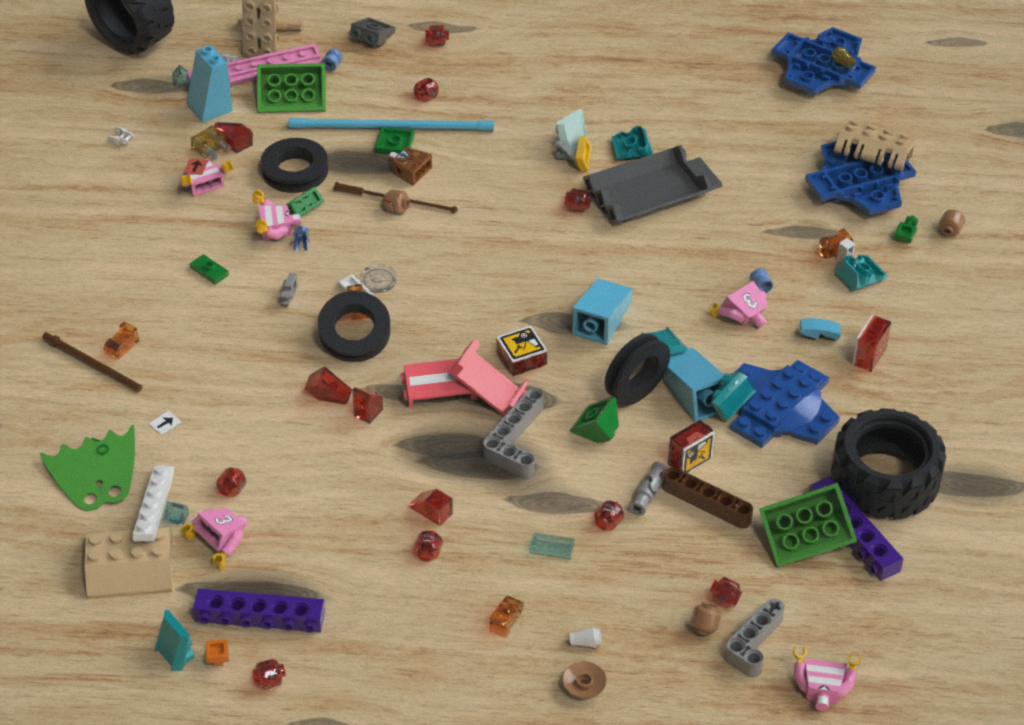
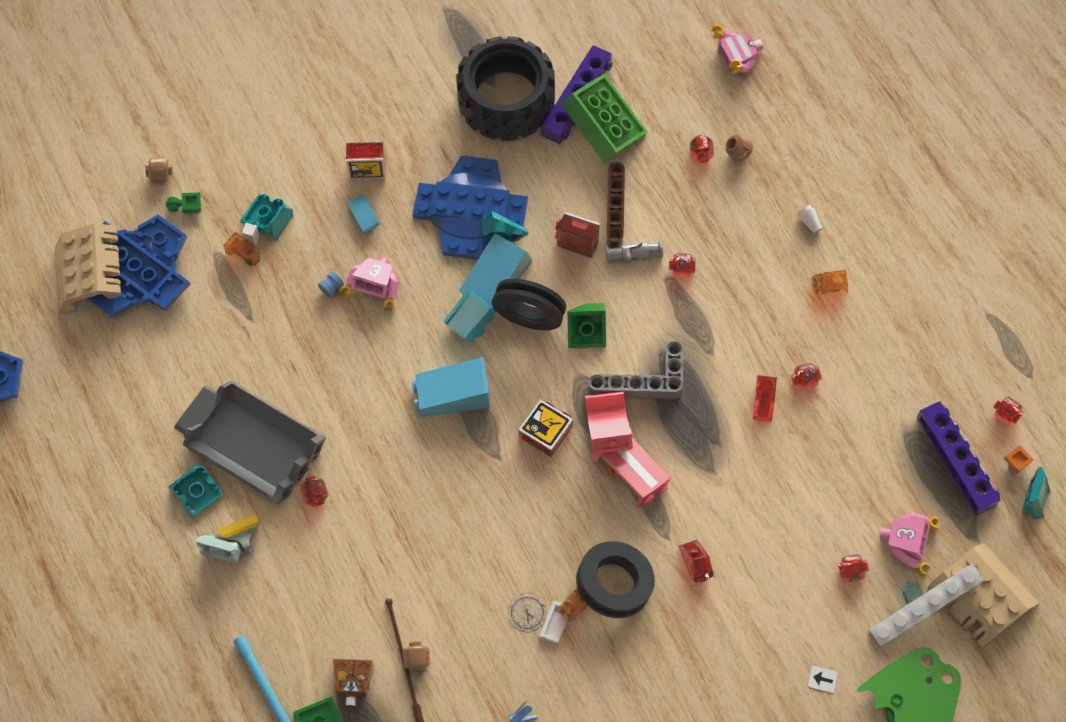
camera: 120 degrees left, 20 degrees up
light grey plate [280,273,298,306] -> none
clear red slope [352,387,383,424] -> none
clear light blue tile [530,533,575,560] -> none
medium nougat dish [563,661,606,699] -> none
light grey beam [725,598,785,678] -> none

